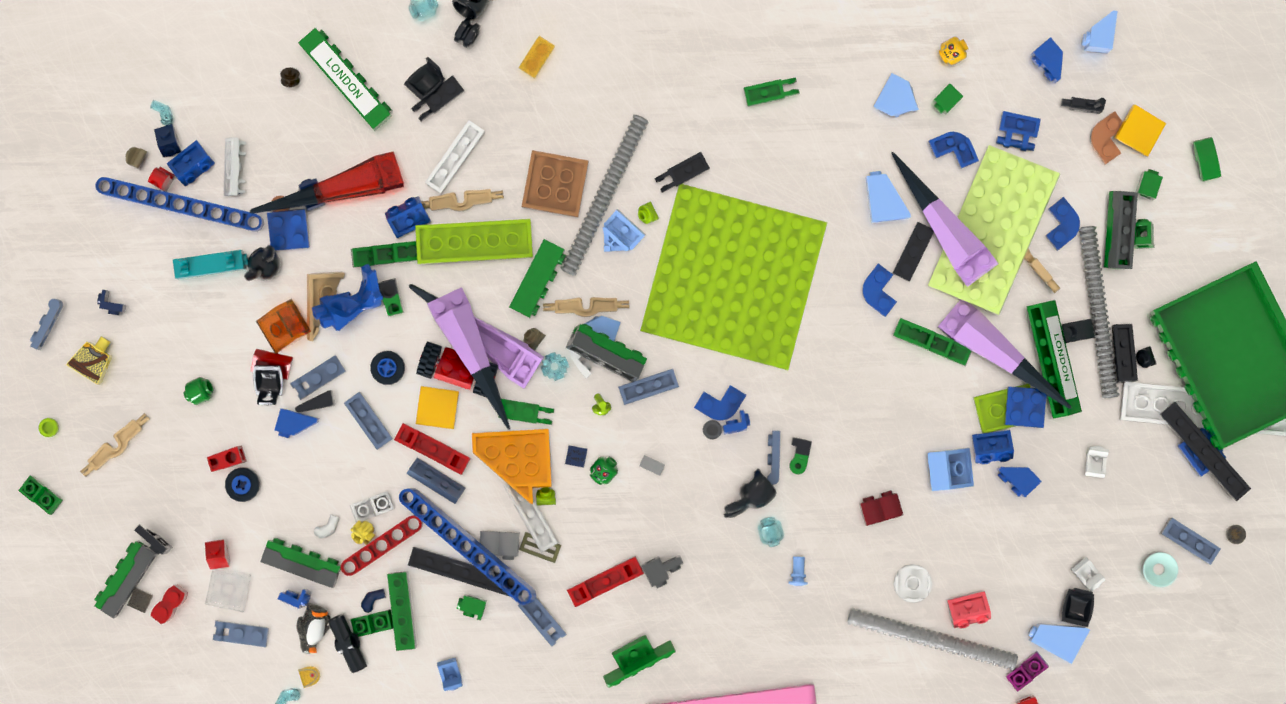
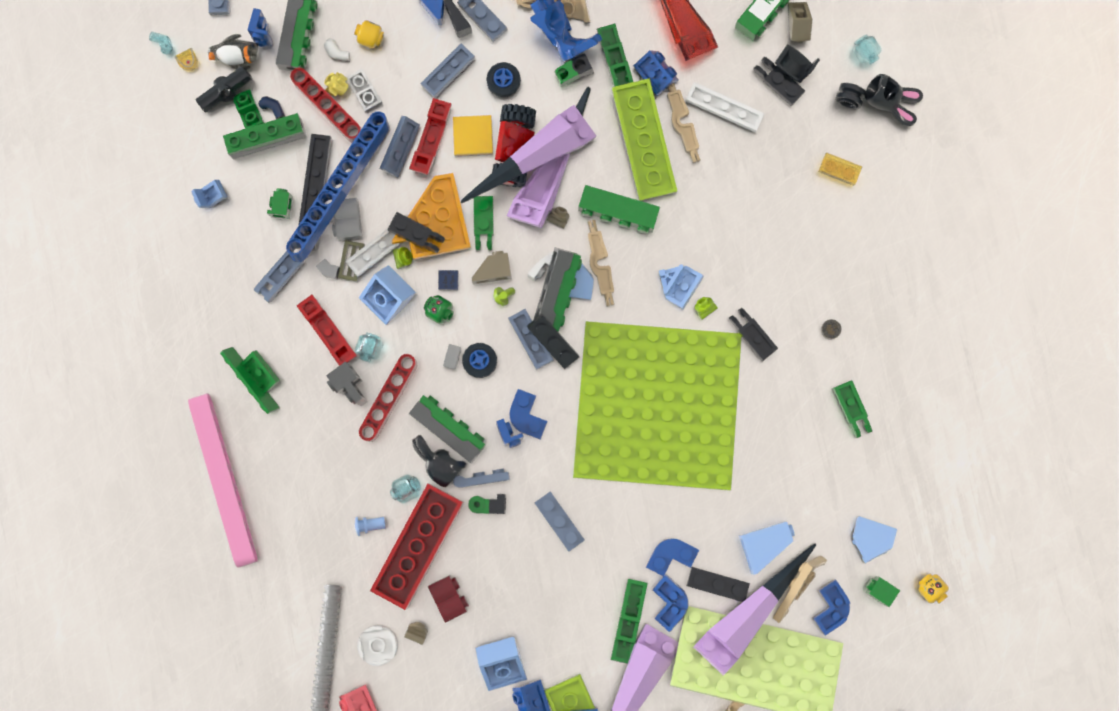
camera: 80 degrees right, 5 degrees down
medium nougat plate [521,150,589,217] -> none
clear light blue brick [540,352,569,381] -> none
light grey piece [561,115,649,276] -> none
dark grey tile [703,420,722,439] -> none
blue plate [996,111,1041,151] -> none
blue slope [1031,37,1063,83] -> none
none -> light grey piece [316,259,340,280]
none -> yellow head [354,20,384,49]
none -> clear light blue head [355,332,383,362]
none -> light blue slope [359,265,416,325]
none -> red beam [359,354,418,442]
none -> red brick [370,483,465,610]
none -> black hinge [387,212,445,253]
none -> dark tan plate [404,622,428,645]
none -> piece [409,395,486,464]
none -> black wheel [462,343,497,378]
none -> dark tan slope [472,251,512,285]
none -> black plate [527,313,580,369]
none -> sand blue plate [535,491,585,551]
none -> blue plate [653,575,689,632]
none -> tan wing [773,556,827,623]
none -> dark tan slope [788,2,813,42]
none -> clear smoke tile [821,319,842,340]

